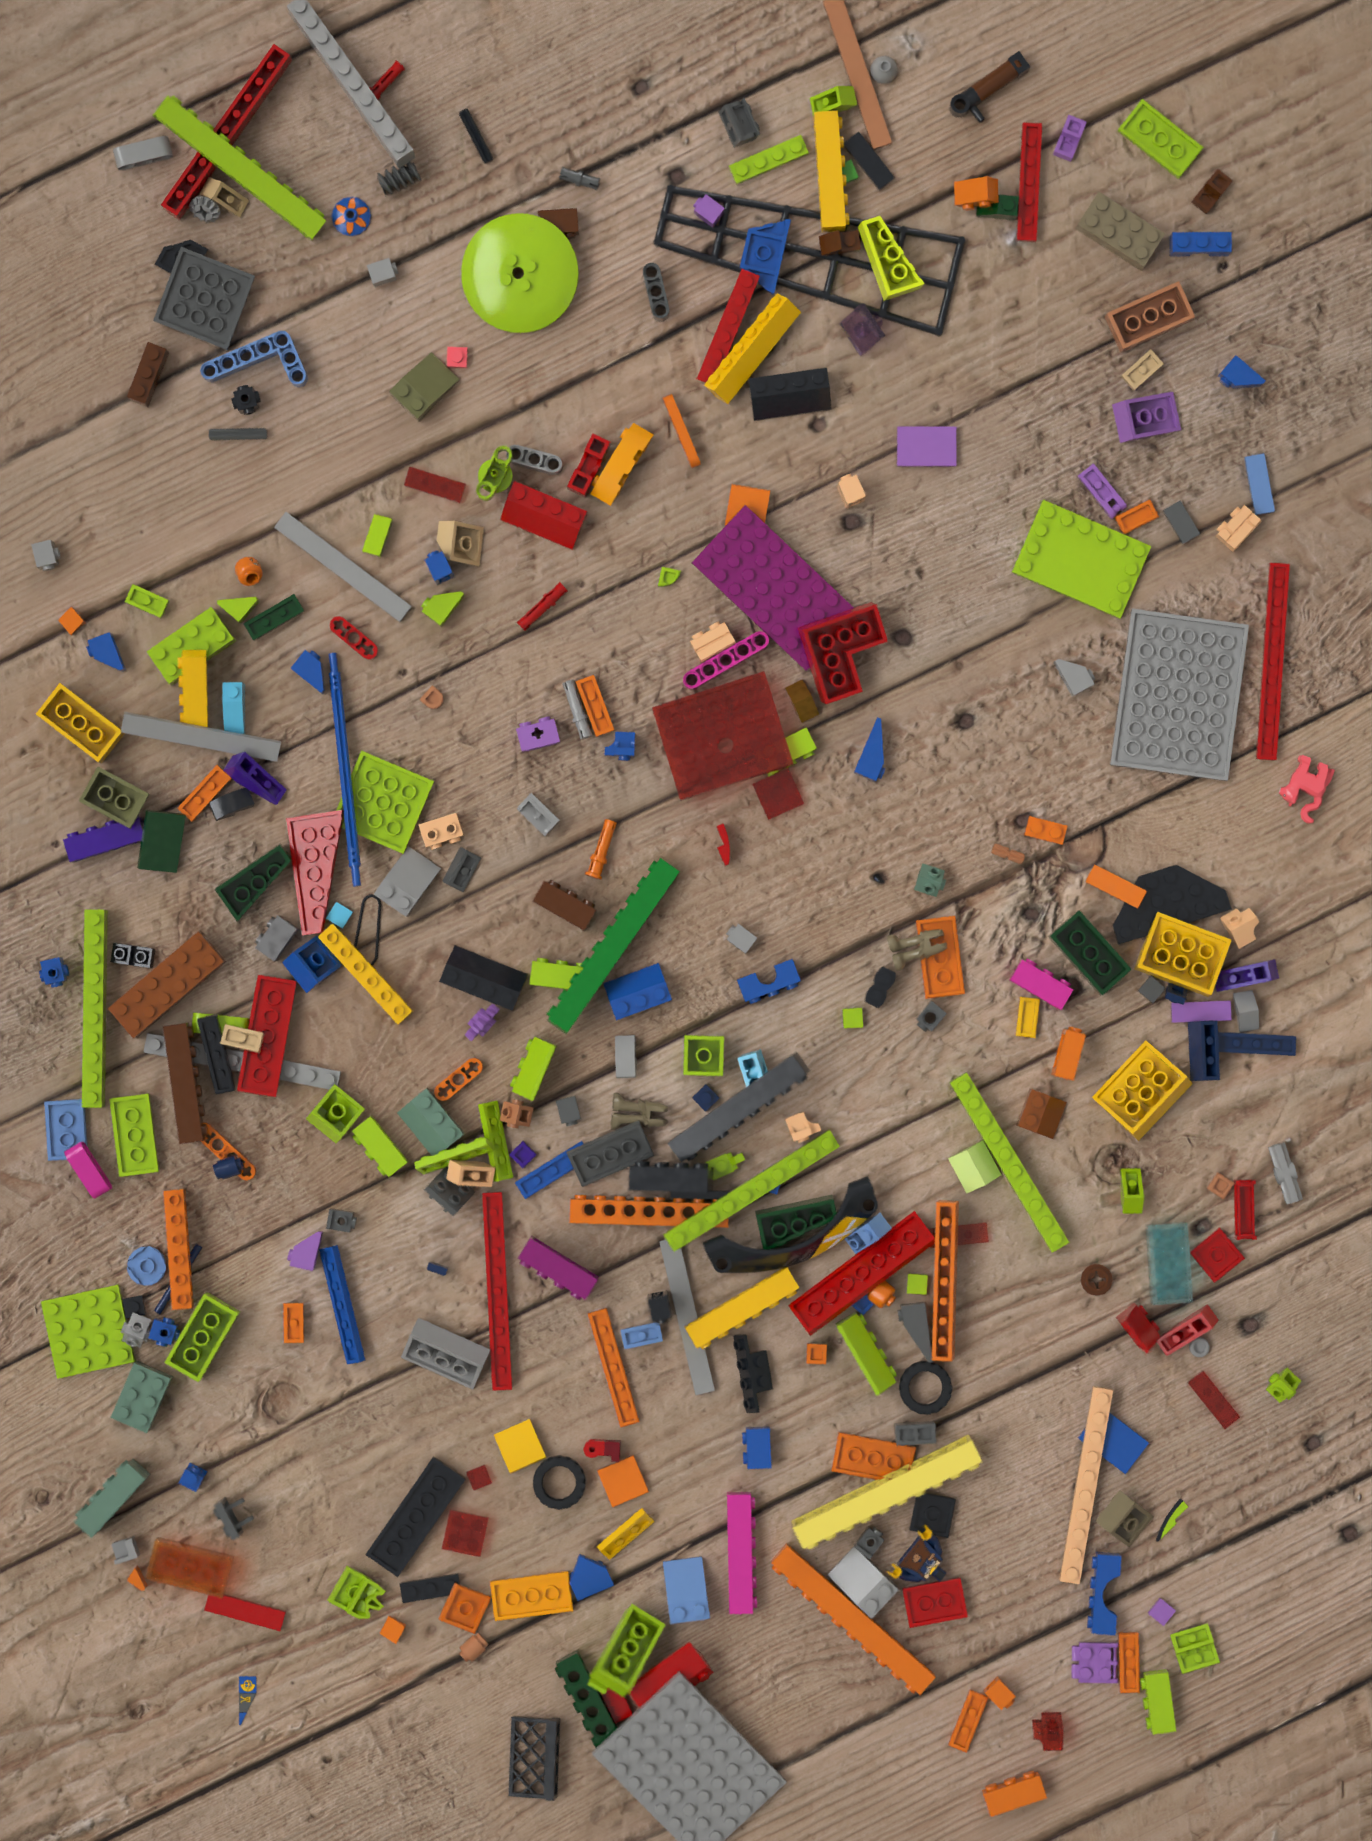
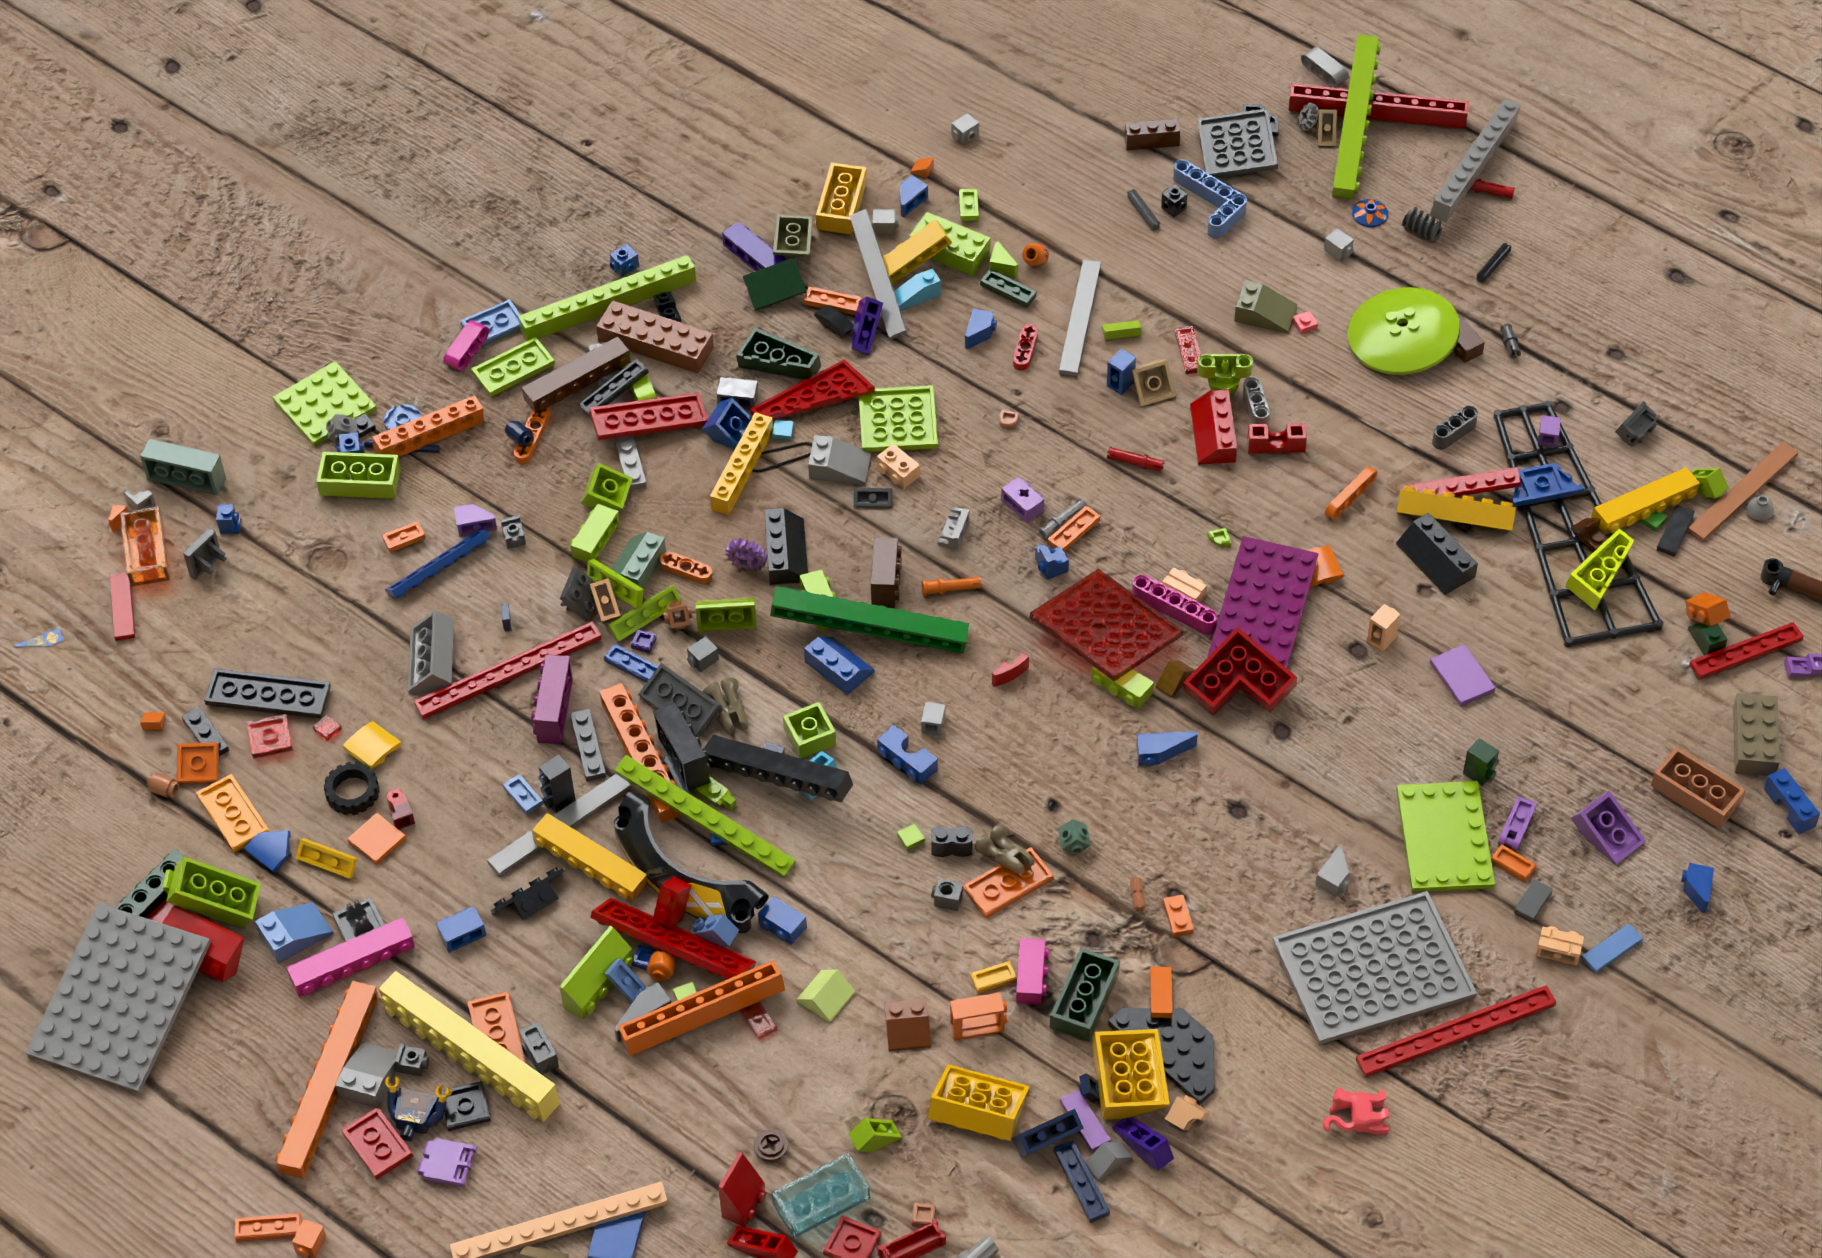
camera: 65 degrees right, 35 degrees down
sand green brick [110,1361,173,1433] -> none
tan plate [220,1024,264,1053] -> none
lime plate [327,1566,386,1619] -> none
blue axle [329,653,361,887] -> none
lime slope [421,591,465,627] -> none
black fence [509,1716,560,1801] -> none
orange tile [588,1308,640,1427] -> none
light orange brick [591,423,653,506] -> none
light grey slope [615,1035,637,1078] -> none
lime plate [729,135,809,185] -> none
clear red plate [752,768,804,820] -> none
dark green wedge [755,1195,836,1249] -> none
light nougat brick [785,1112,821,1143] -> none
orange plate [806,1343,827,1364] -> none
clear purple tile [839,303,885,356] -> none
black tyre [899,1361,952,1415] -> none
lime brick [949,1072,1069,1253] -> none
tan plate [1121,349,1164,391] -> none
dark grey tile [1137,976,1166,1003] -> none
none -> dark grey plate [332,897,385,942]
none -> plate [417,1138,477,1187]
none -> plate [570,709,606,781]
none -> medium blue plate [604,958,646,1003]
none -> red brick [652,876,692,928]
none -> brick [758,896,807,945]
none -> light grey brick [873,209,899,235]
none -> dark green brick [1463,738,1499,786]

